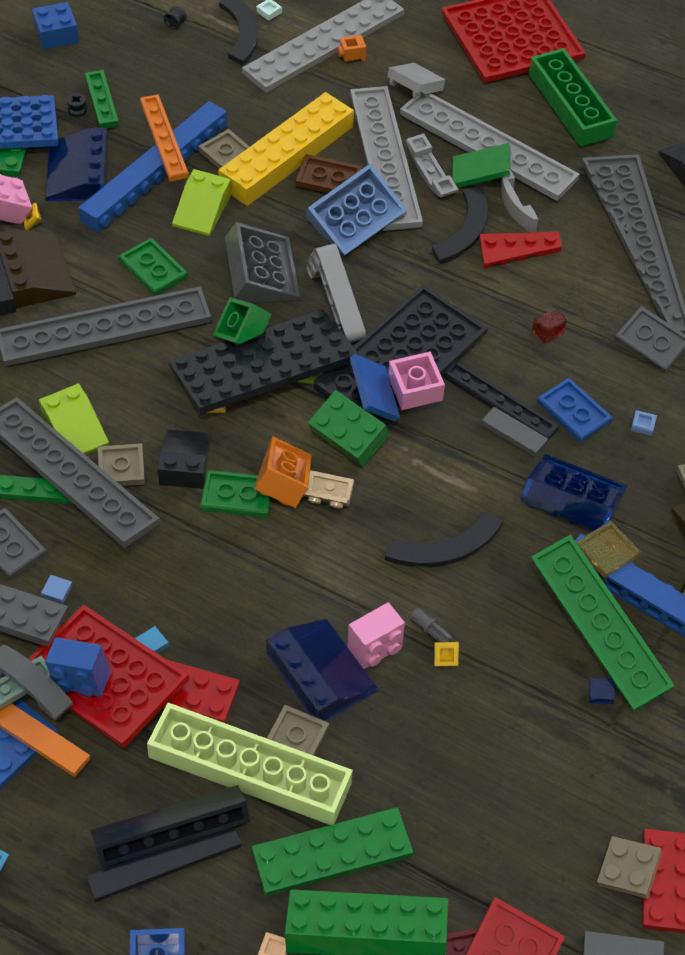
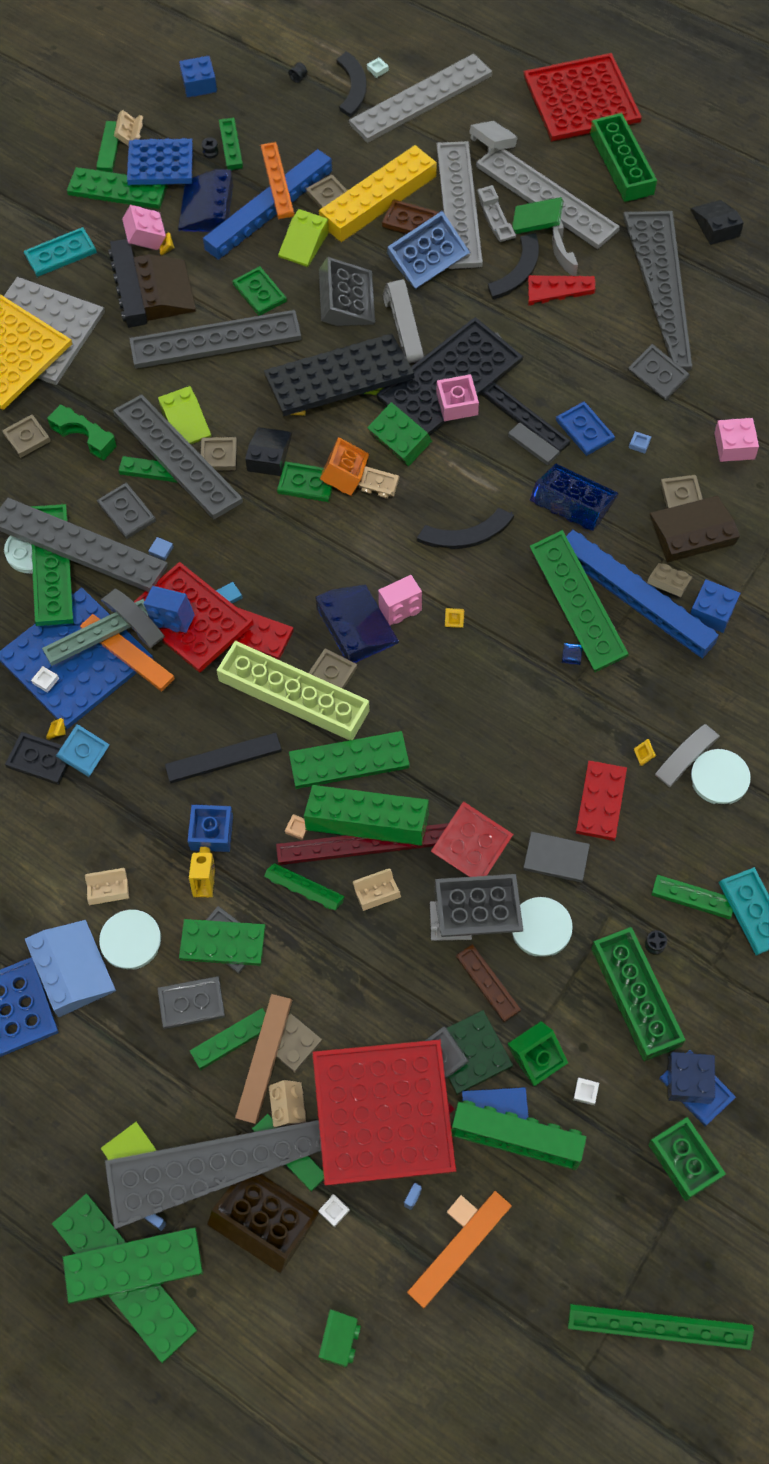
camera: 10 degrees right, 10 degrees up
black brick [91,785,250,868] -> none
green slope [213,297,272,344] -> none
orange brick [337,35,366,62] -> none
blue tile [350,354,400,422] -> none
dark grey axle [410,608,452,642] -> none
clear red brick [532,309,567,344] -> none
clear yellow tile [576,521,641,578] -> none
dark tan plate [597,836,663,899] -> none

